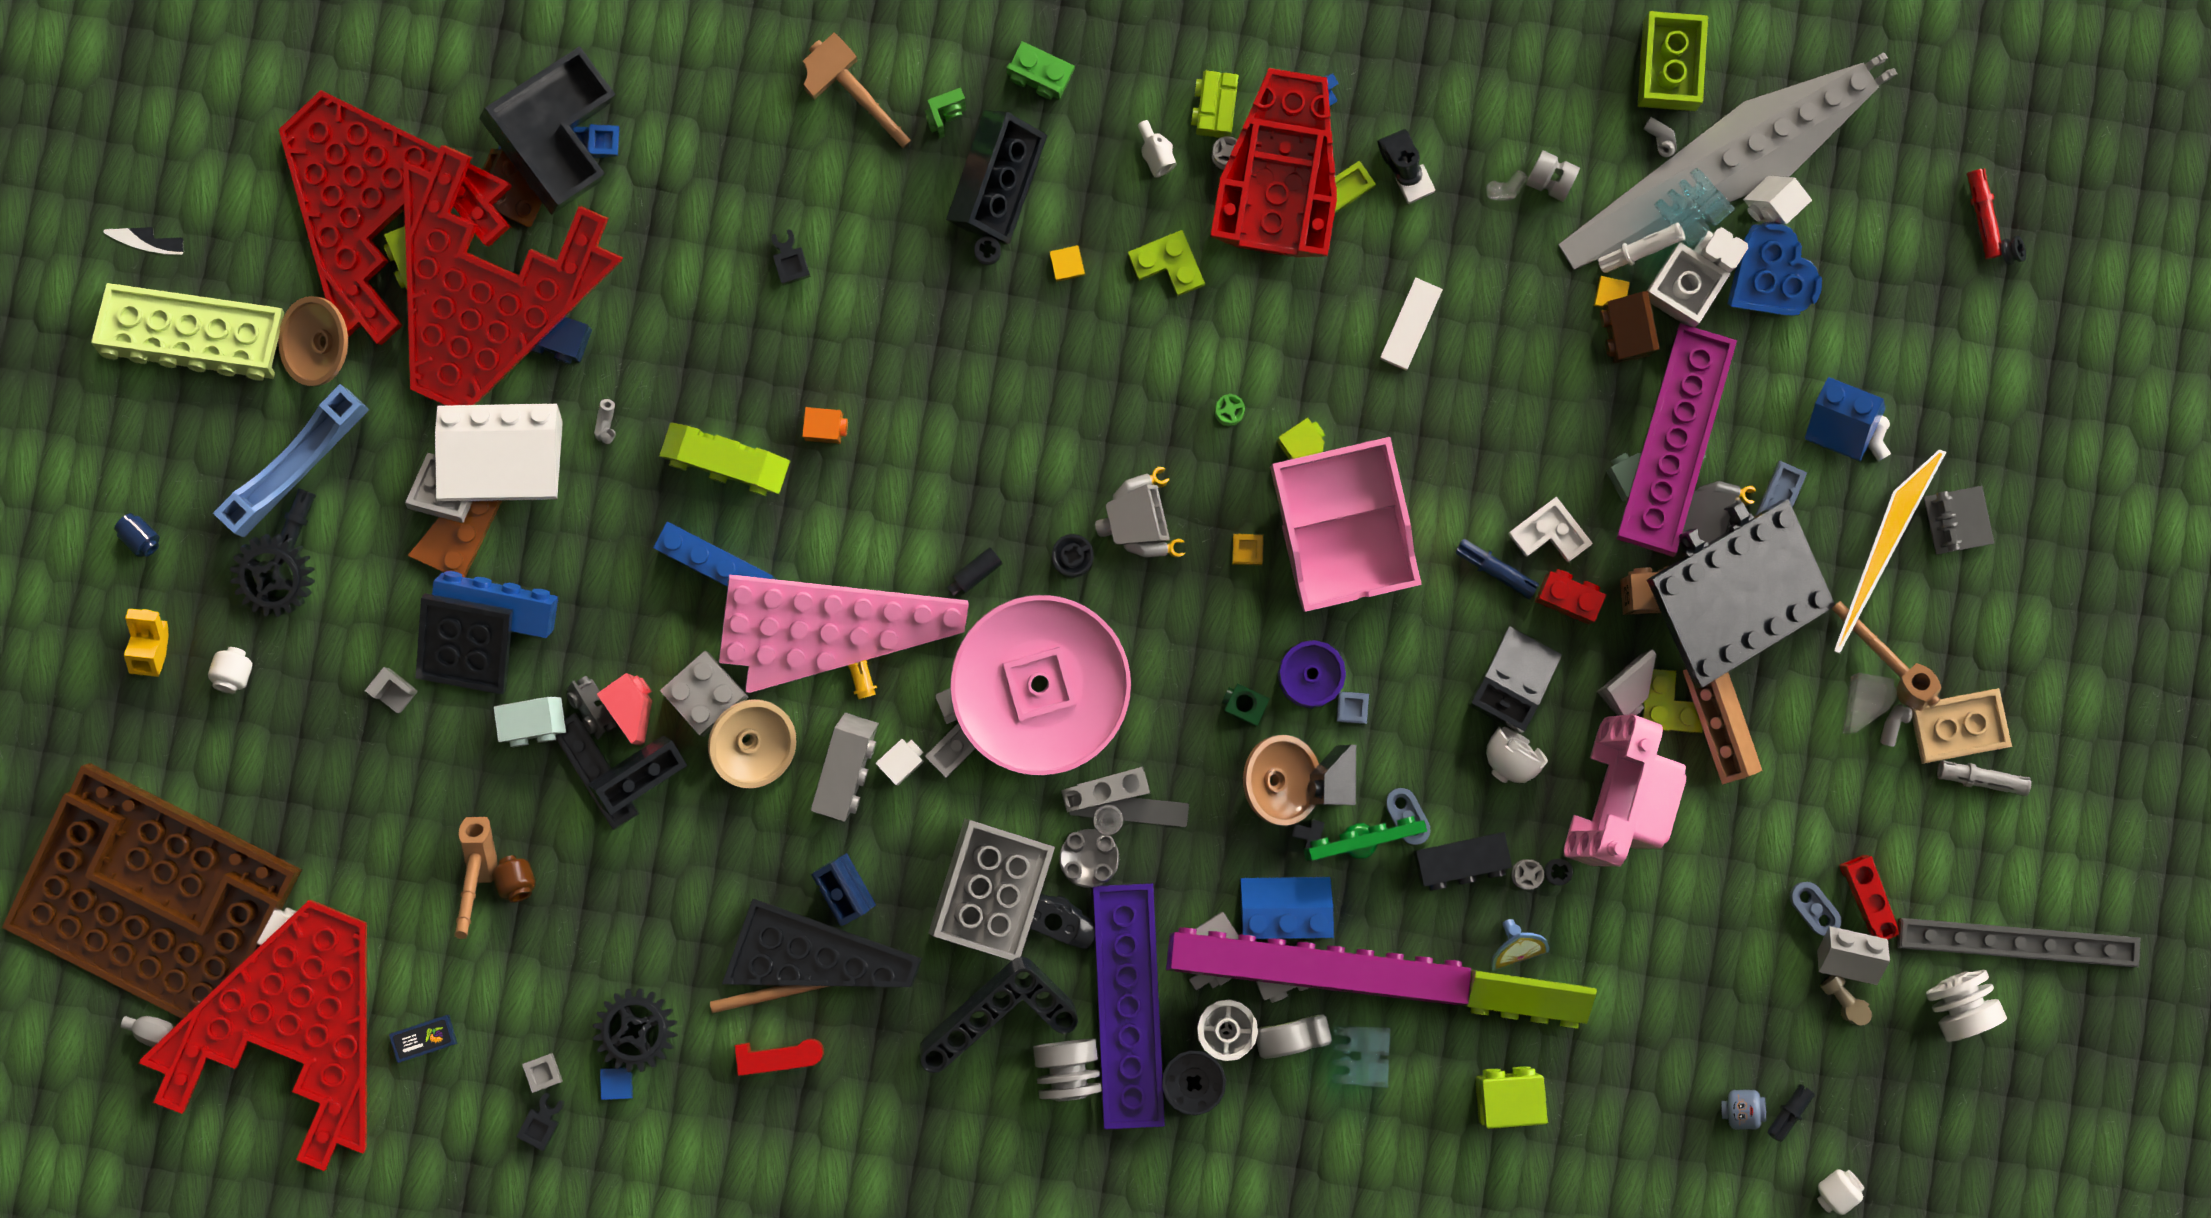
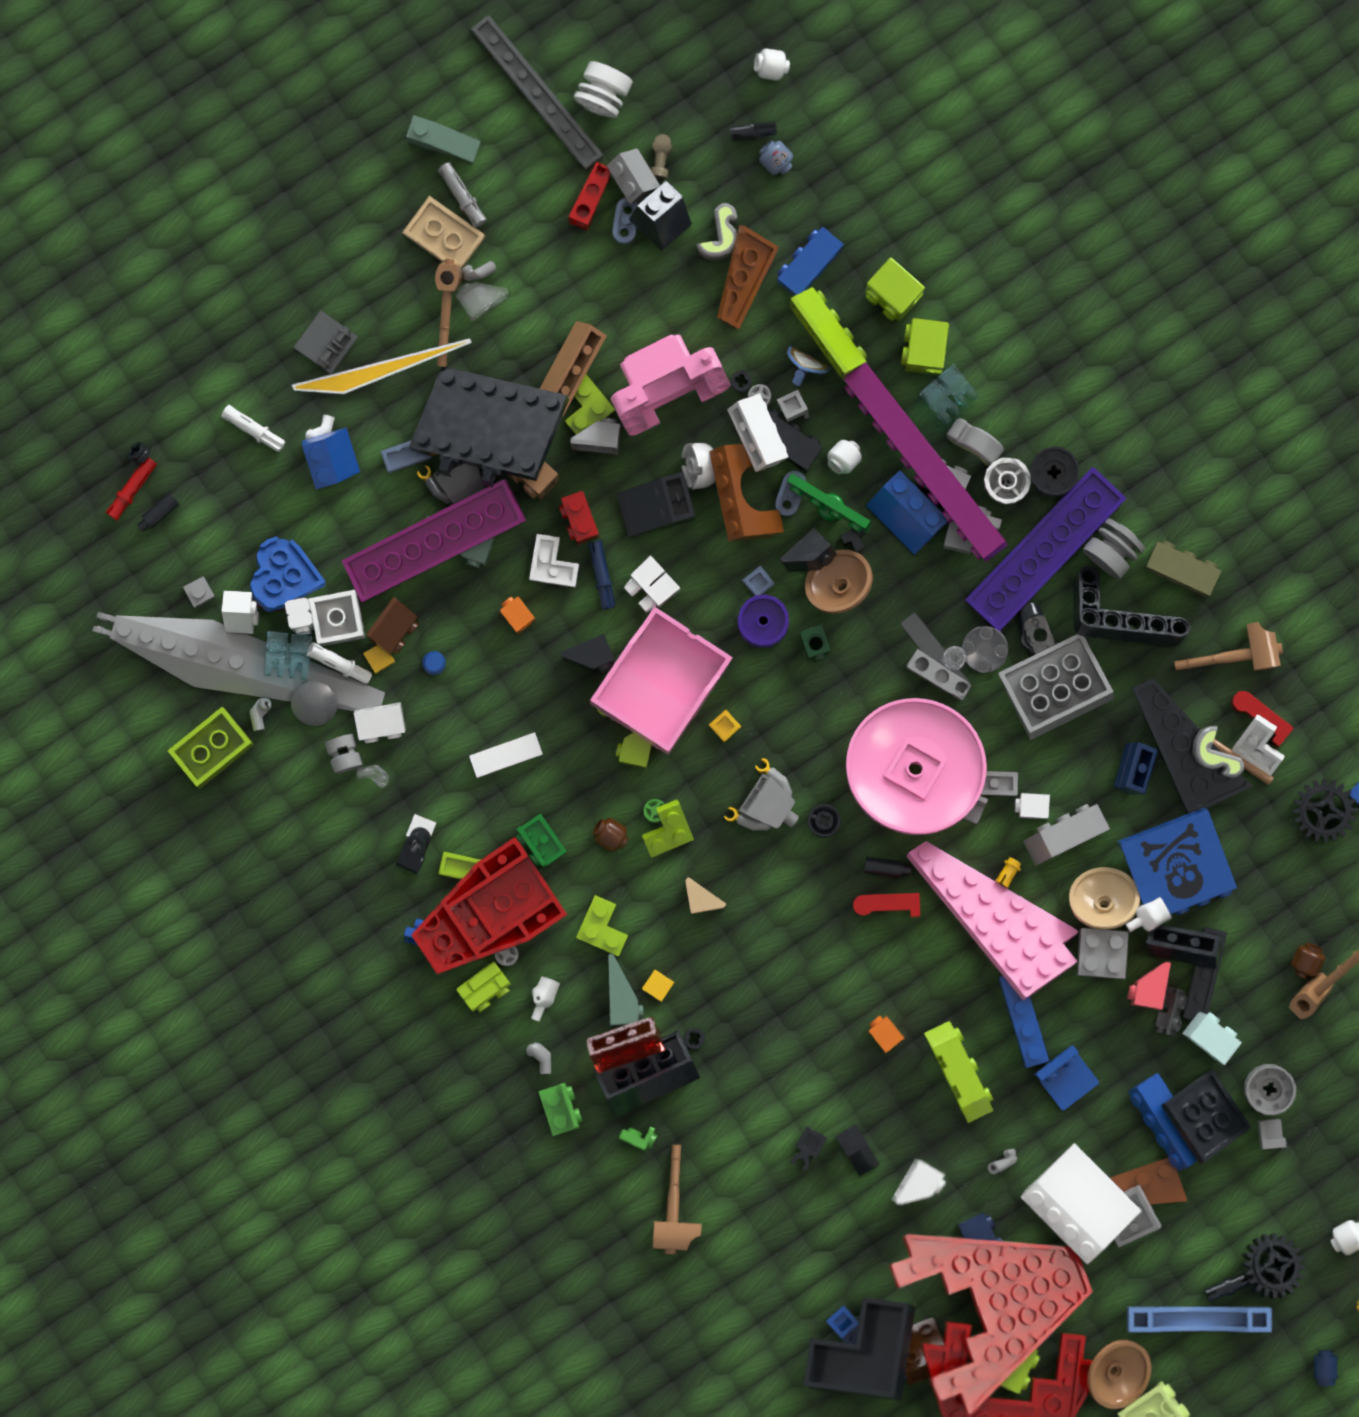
camera: 125 degrees left, 0 degrees up
none -> black cylinder [137,492,180,531]
none -> light grey plate [183,576,215,608]
none -> white axle [221,405,285,451]
none -> flat silver dish [291,681,338,726]
none -> white brick [354,702,406,743]
none -> sand green slope [406,115,481,163]
none -> blue piece [422,651,446,675]
none -> orange brick [500,597,536,635]
none -> green bracket [516,813,567,868]
none -> light grey arm [526,1043,551,1074]
none -> black slope [561,634,615,675]
none -> clear red brick [586,1016,665,1073]
none -> reddish brown head [592,818,628,852]
none -> sand green slope [609,954,643,1025]
none -> white hips [624,556,680,613]
none -> black slope [629,181,692,251]
none -> lime plate [642,799,694,858]
none -> tan slope [685,877,726,914]
none -> light grey animal [696,203,737,260]
none -> dark orange arch [709,444,784,542]
none -> dark orange wing [717,225,779,329]
none -> white brick [727,394,788,472]
none -> blue brick [777,227,844,297]
none -> light grey panel [777,390,809,422]
none -> white head [827,440,862,474]
none -> black slope [835,1124,879,1176]
none -> red leg [853,893,920,918]
none -> white slope [892,1159,945,1204]
none -> lime piece [901,318,949,376]
none -> blue bracket [1034,1045,1099,1110]
none -> blue panel [1117,808,1237,915]
none -> white piece [1126,897,1171,932]
none -> olive brick [1144,540,1221,598]
none -> medium nougat piece [1174,622,1283,671]
none -> light grey animal [1193,726,1244,777]
none -> white plate [1232,714,1284,776]
none -> light grey wheel [1244,1064,1296,1115]

